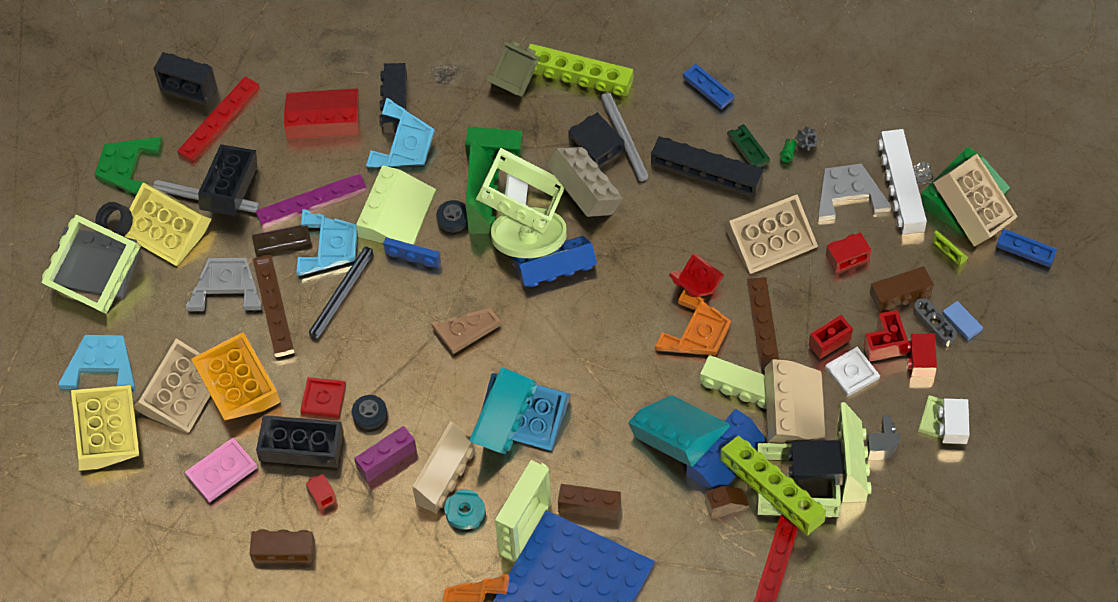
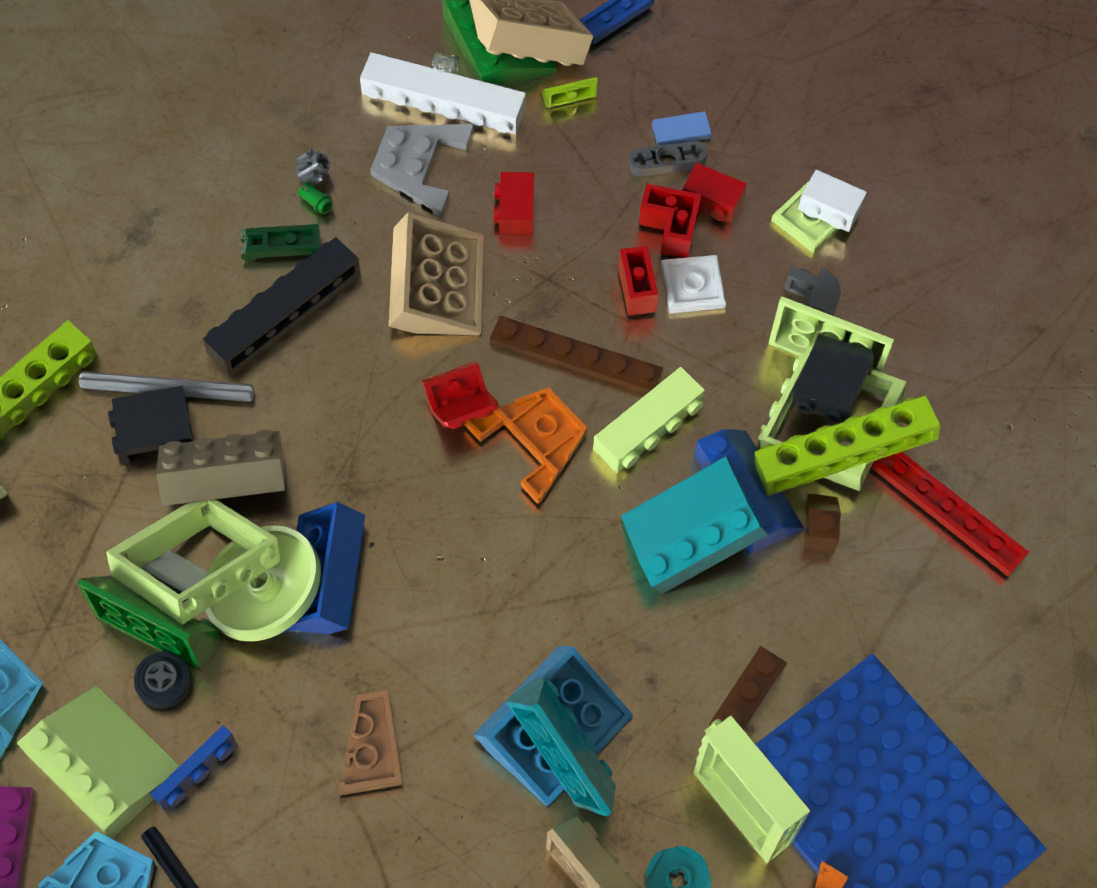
camera: 70 degrees left, 5 degrees up
green brick [465,127,523,158] -> none
blue plate [683,64,734,109] -> none
tan slope [765,359,826,444] -> none
reddish brown brick [870,266,934,312] -> none

